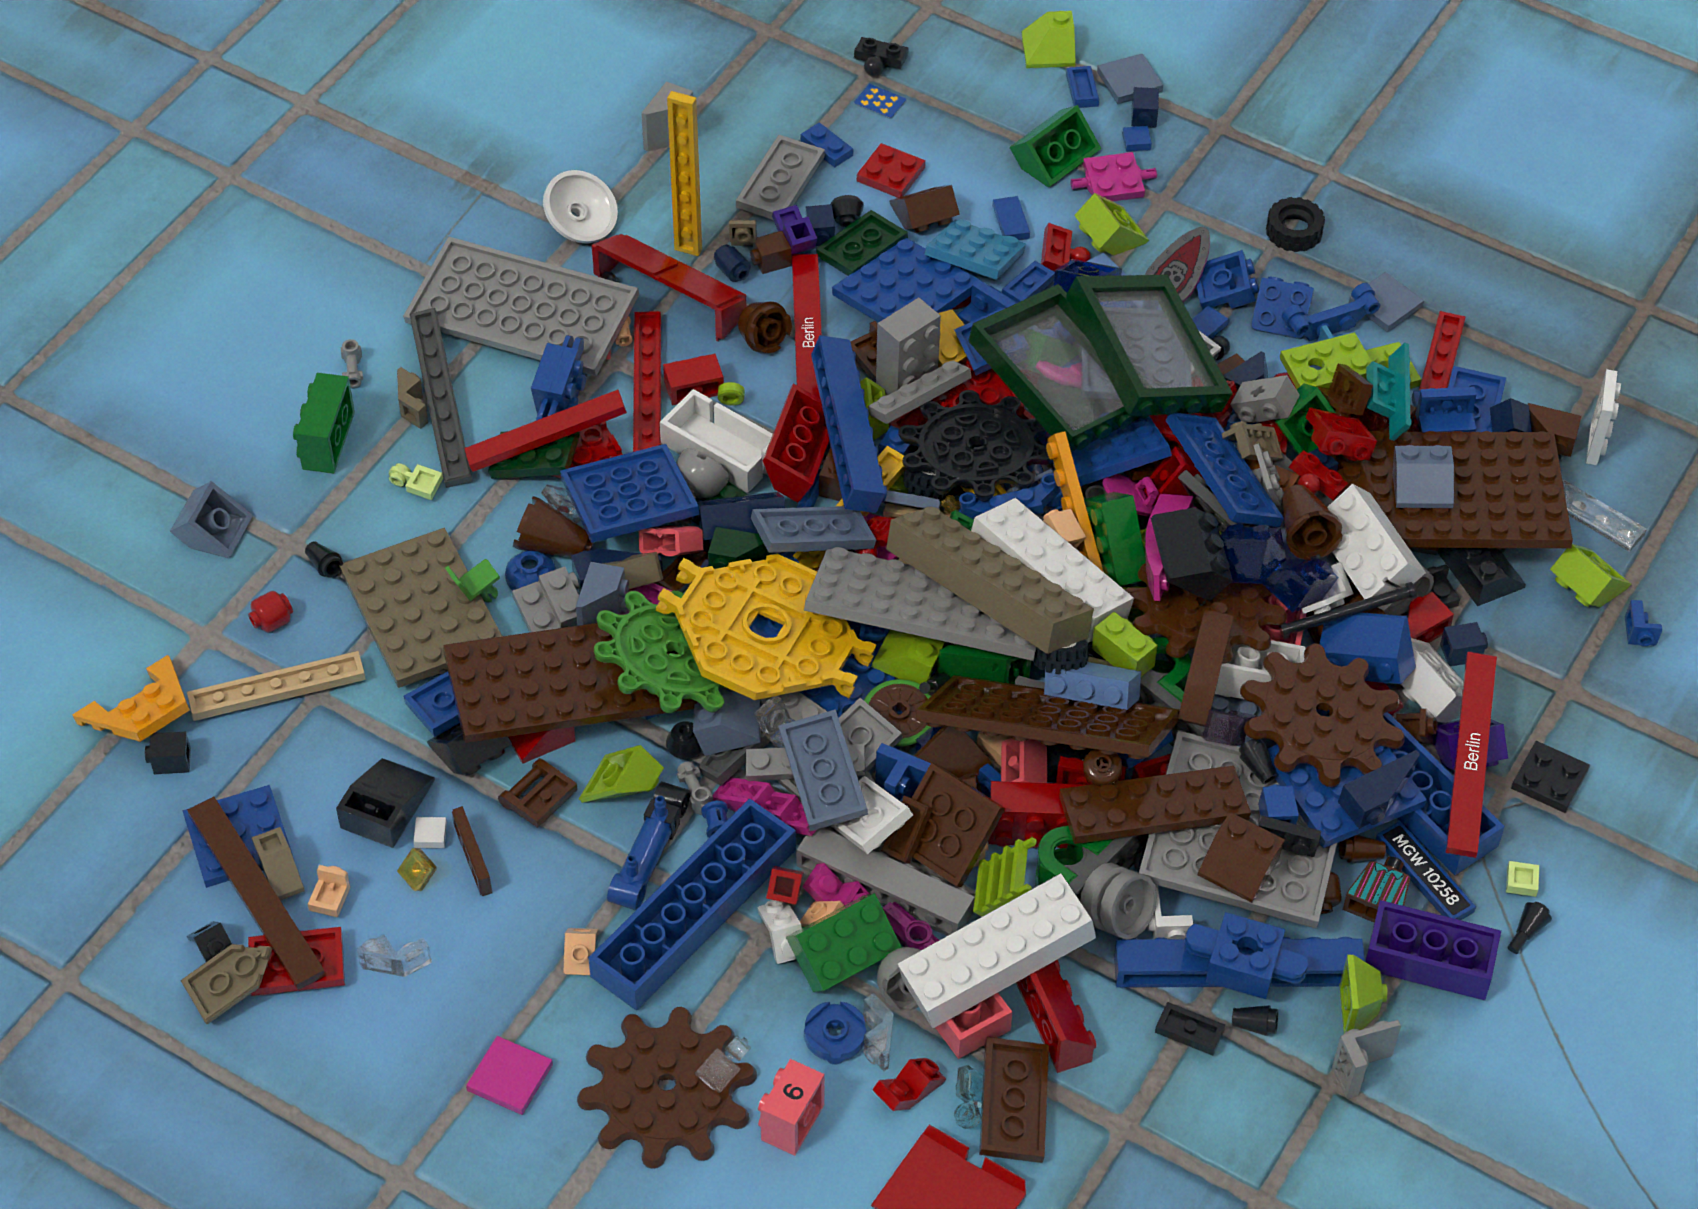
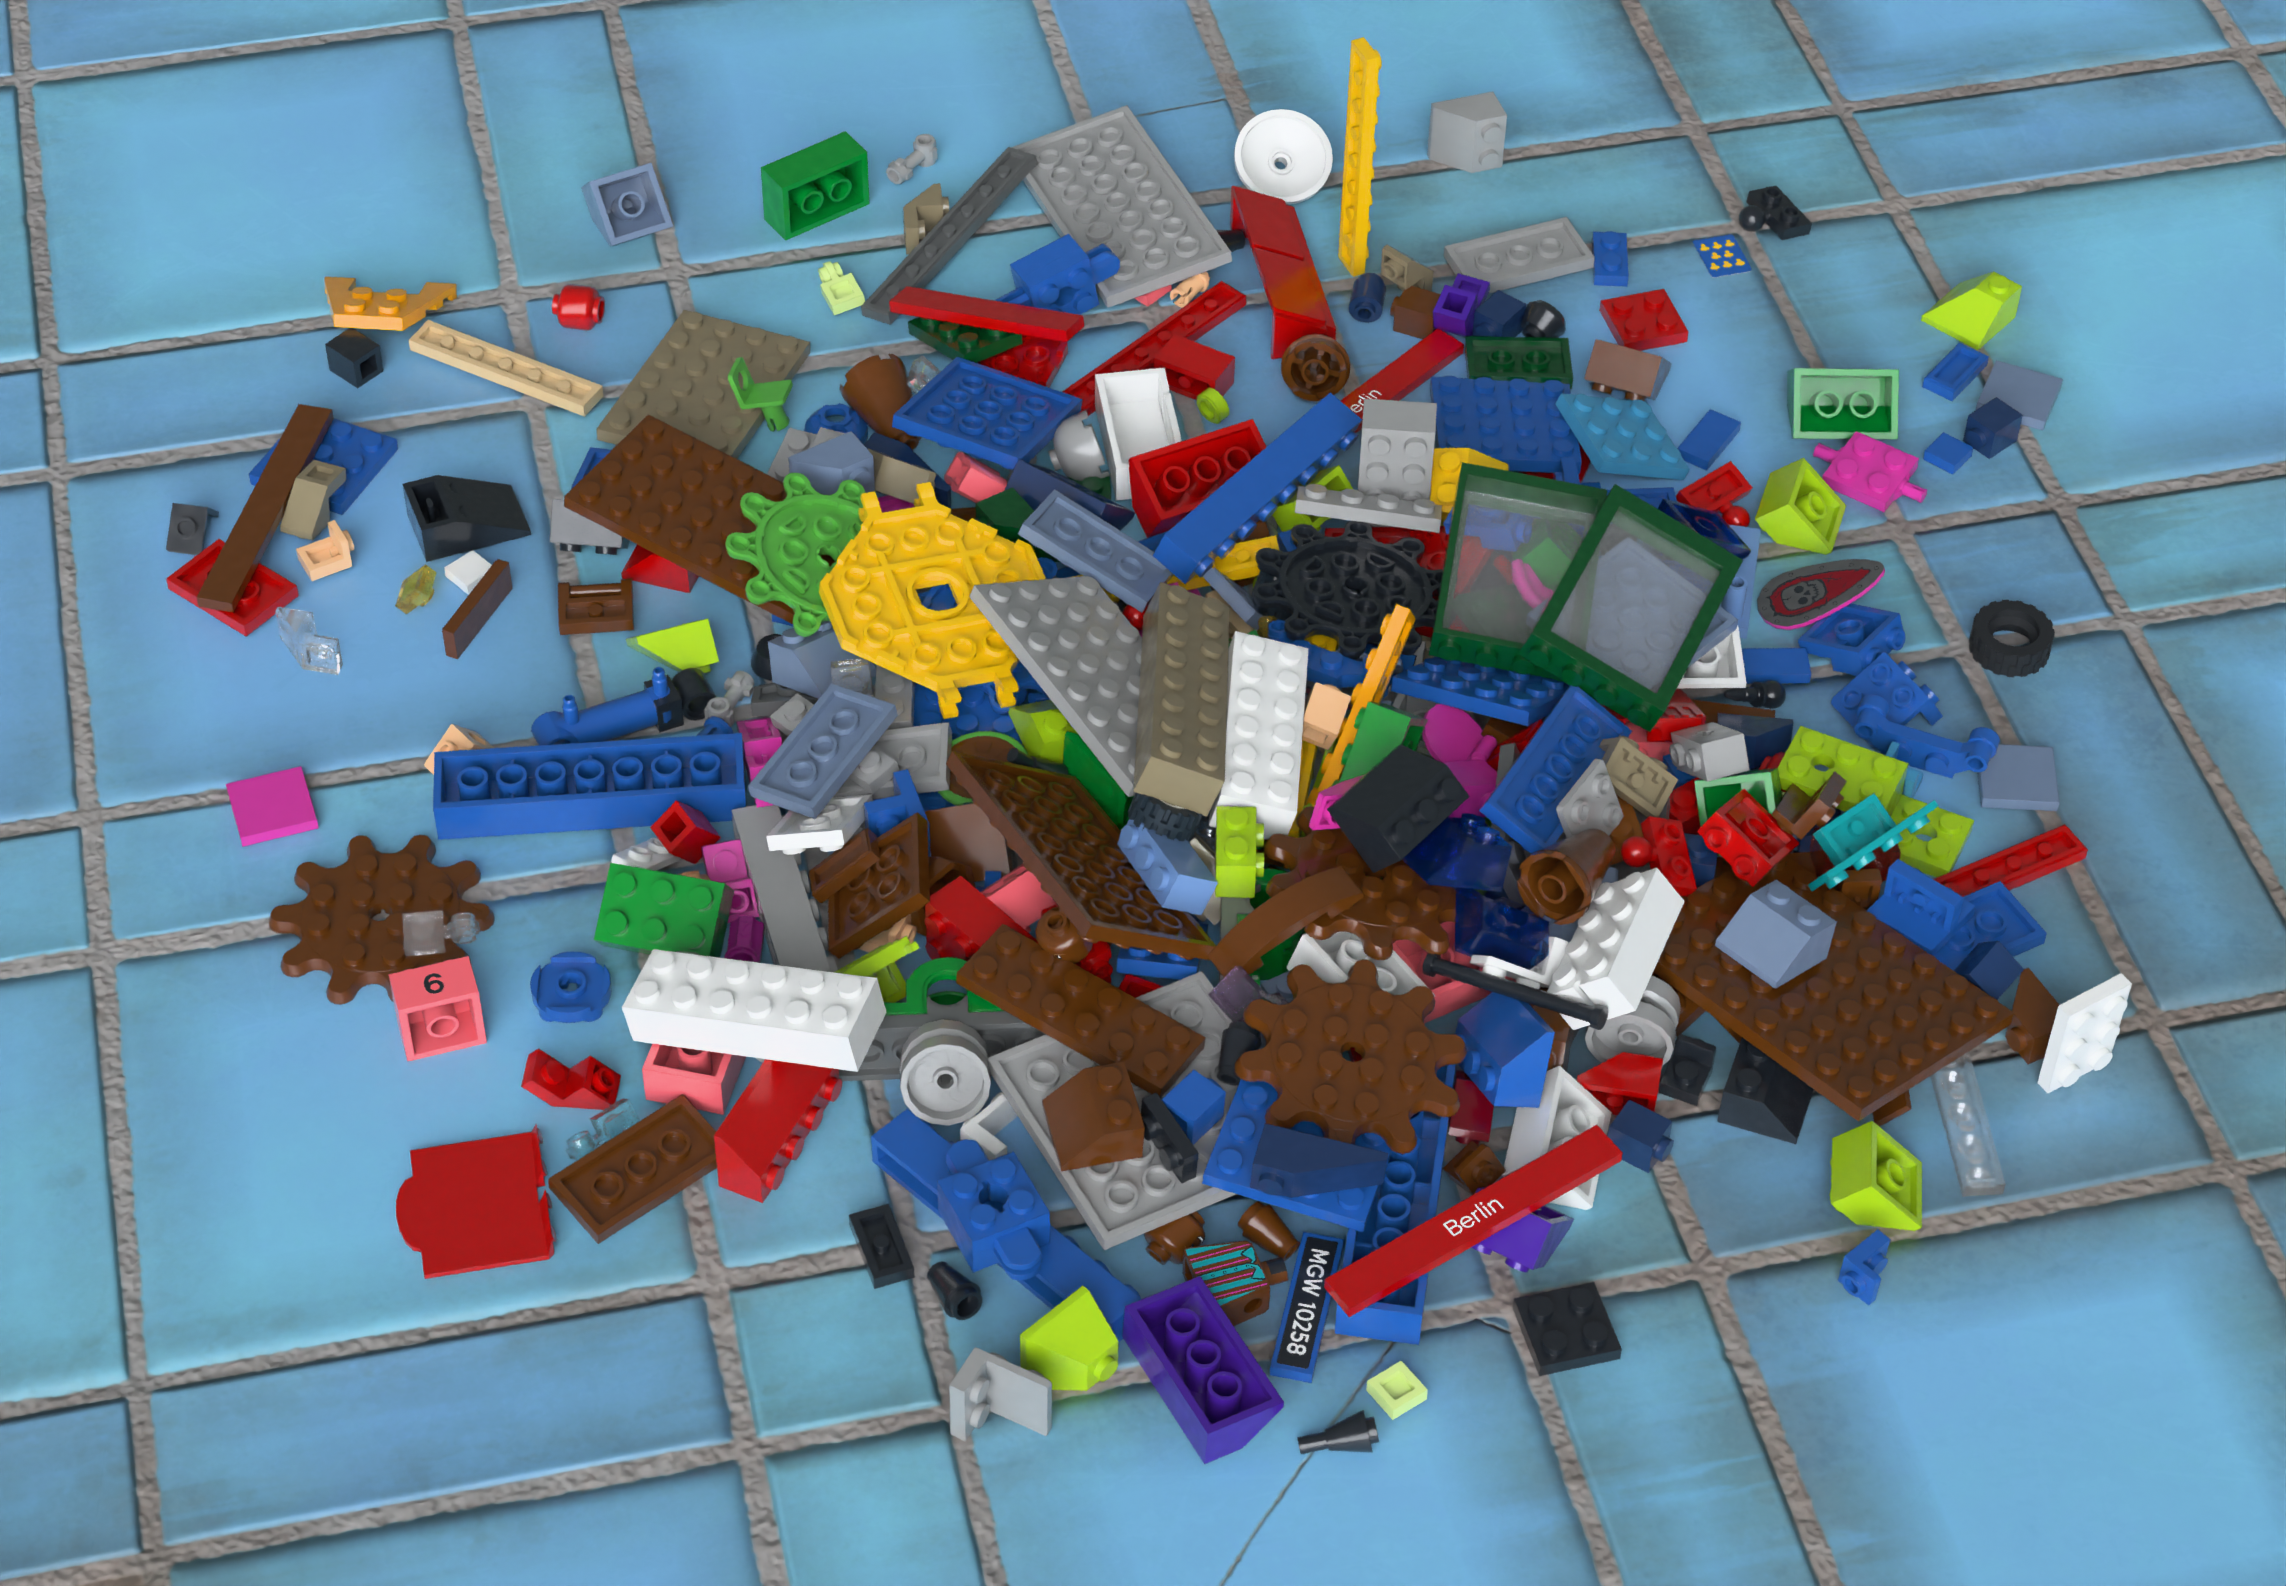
camera: 45 degrees right, 5 degrees down
dark tan tile [180,944,272,1024] -> none
black cone [305,541,343,578] -> none
clear slope [863,993,893,1071] -> none

